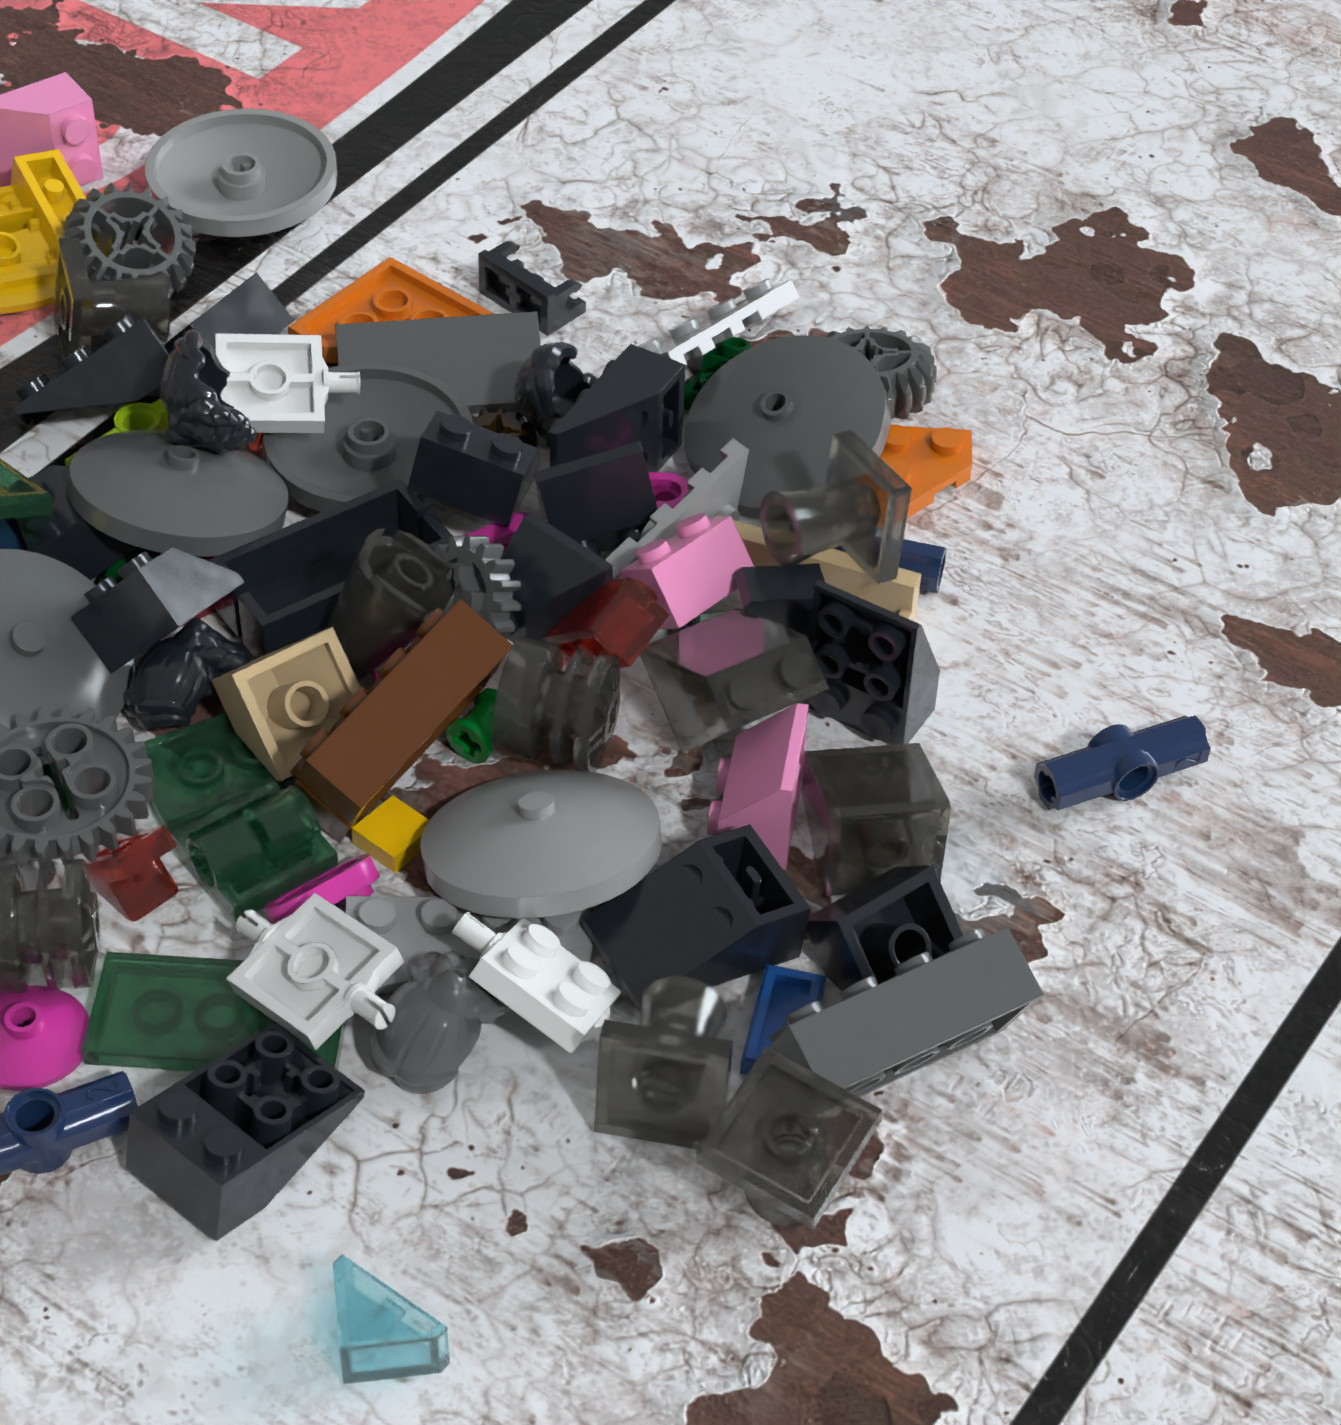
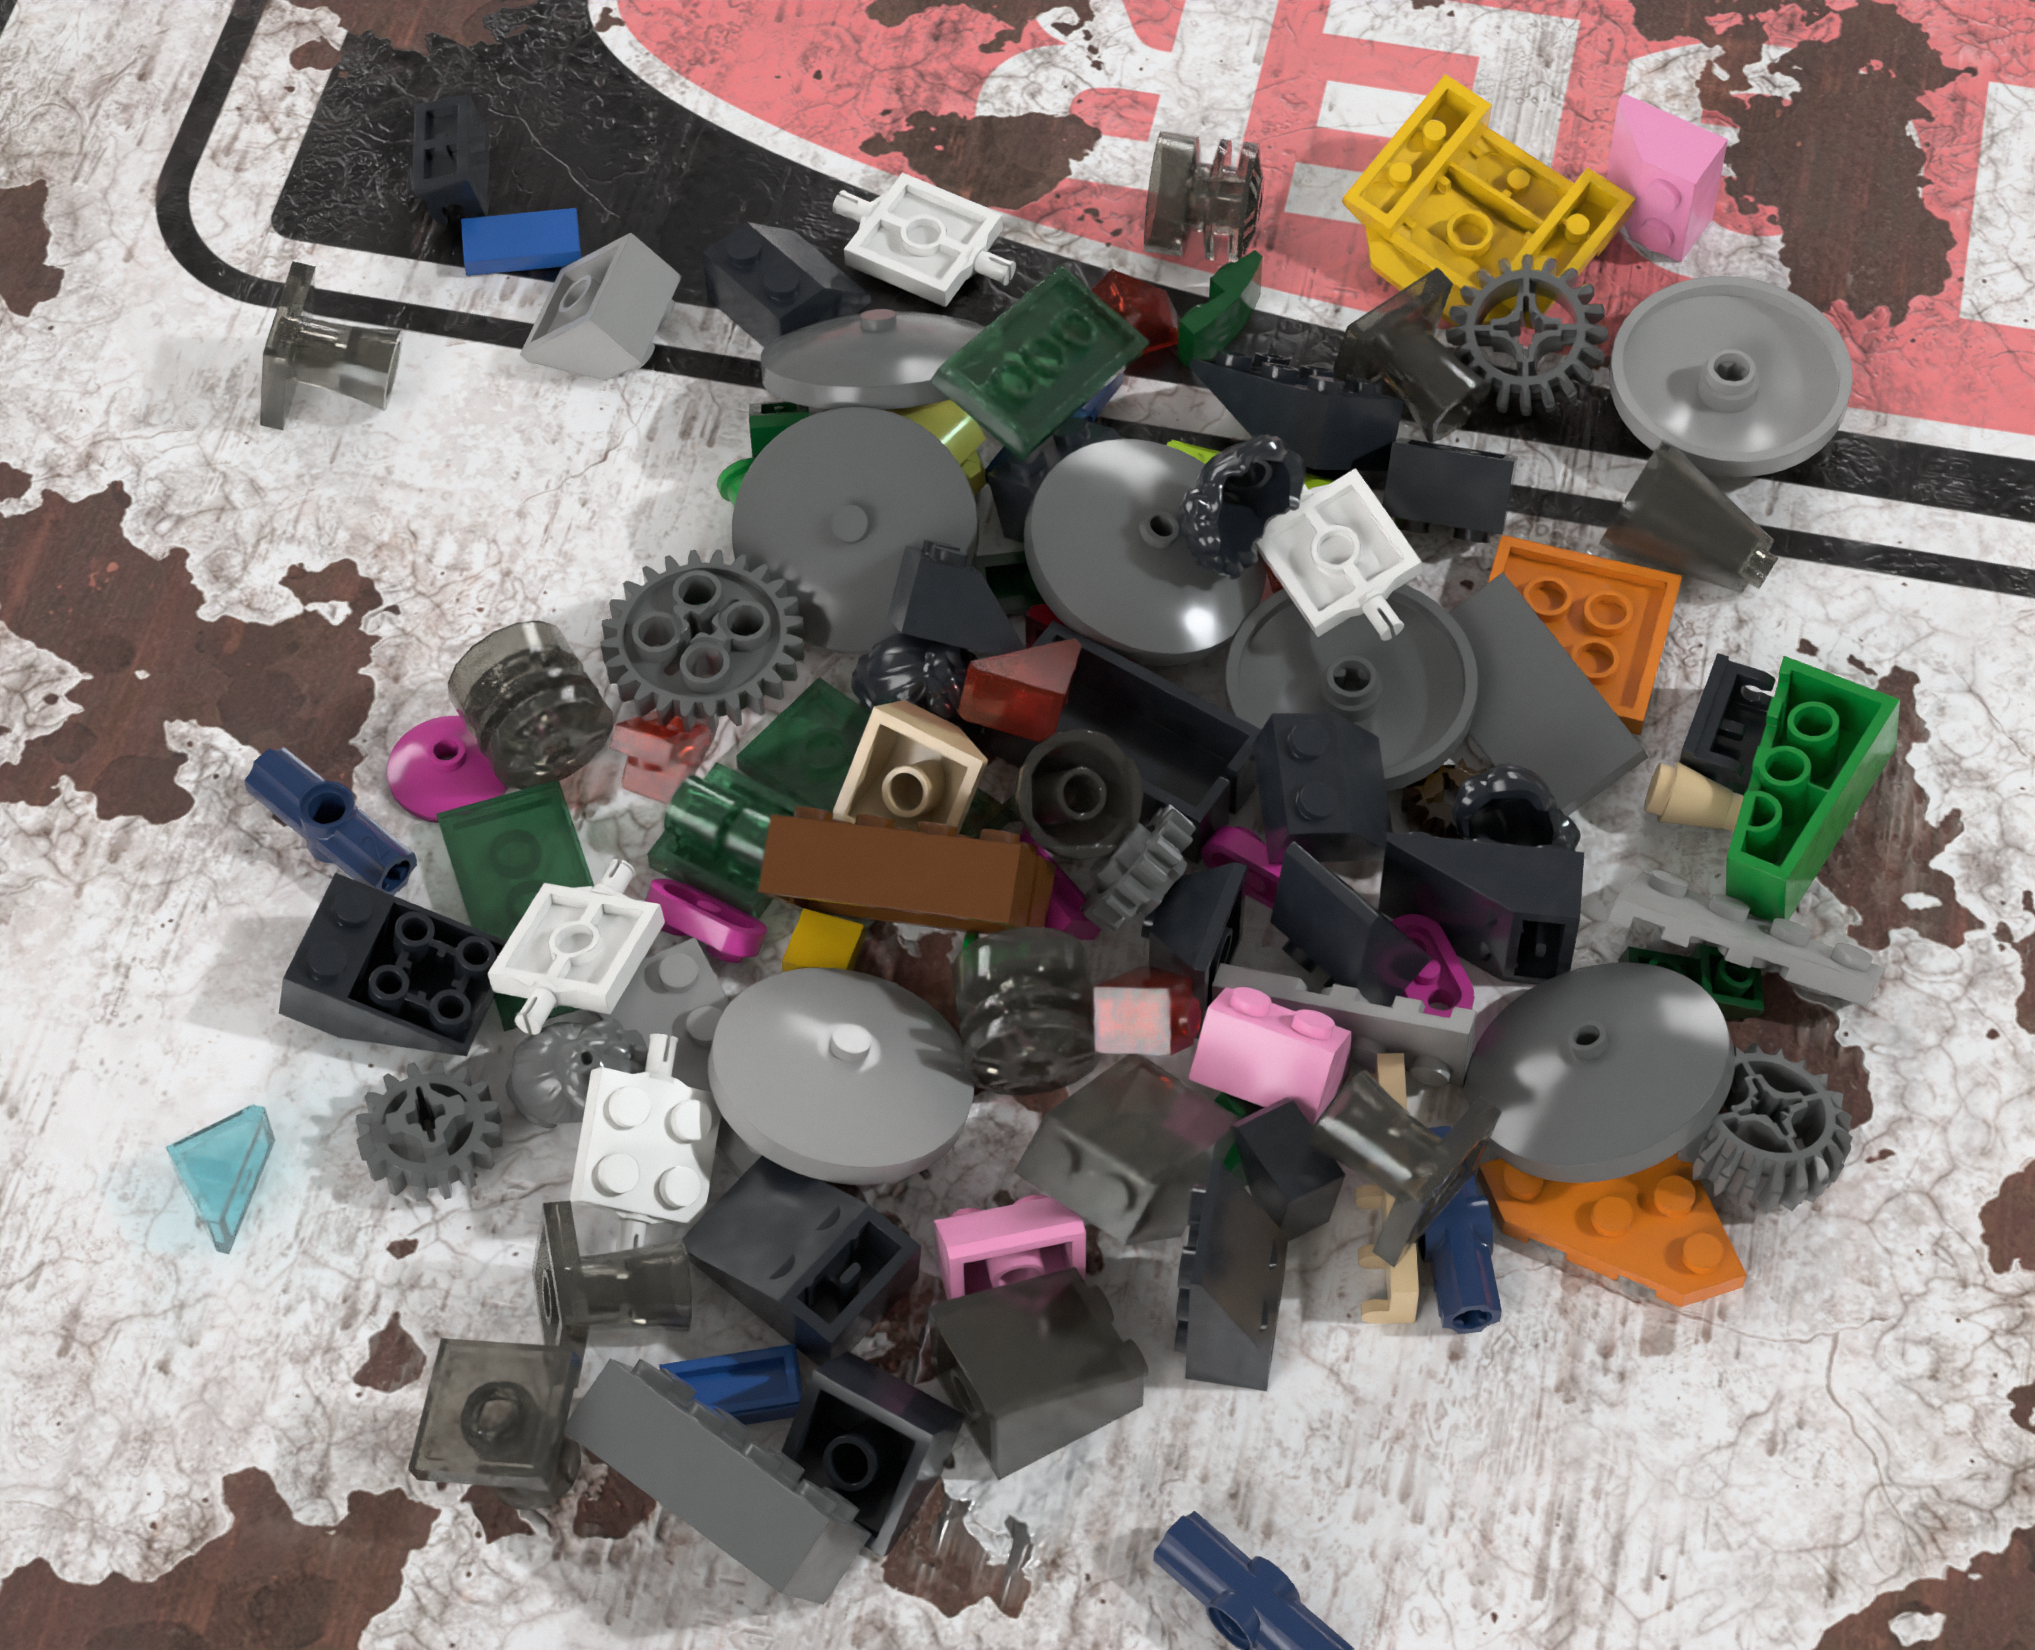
camera: 70 degrees right, 10 degrees up
none -> dark grey gear [355,1060,503,1202]
none -> clear red slope [958,638,1082,745]
none -> clear smoke cone [1599,439,1778,593]
none -> tan cone [1644,762,1744,832]
none -> green wedge [1726,656,1900,923]

